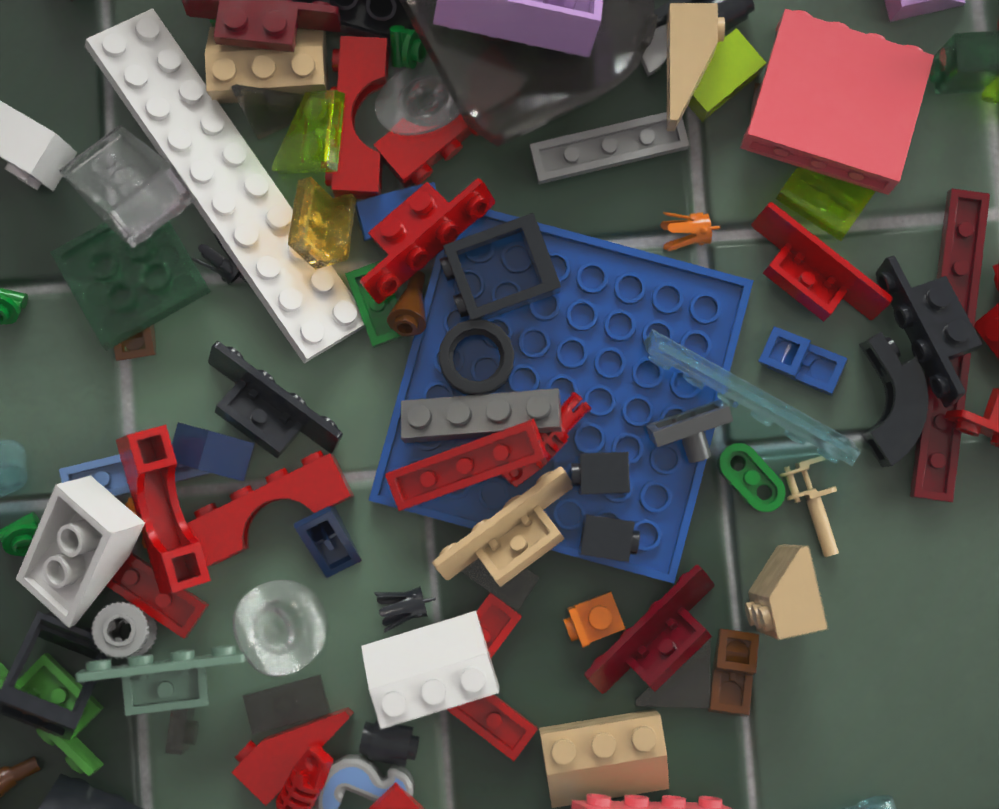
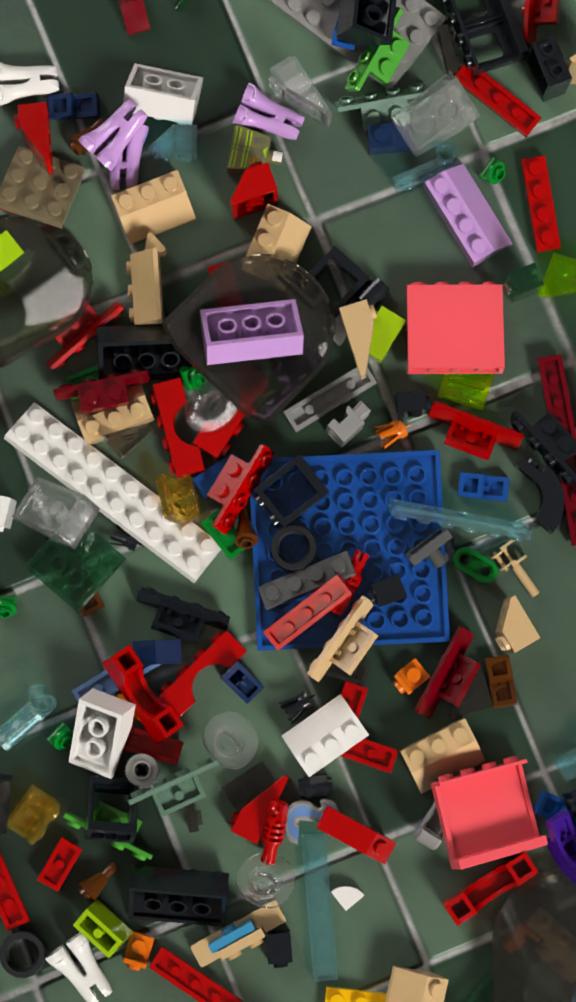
camera: 15 degrees left, 0 degrees up
clear neon green wing [271,90,345,174] -> none
black brick [578,514,640,562] -> none
none -> light grey hips [325,401,371,448]
none -> black brick [395,390,431,420]

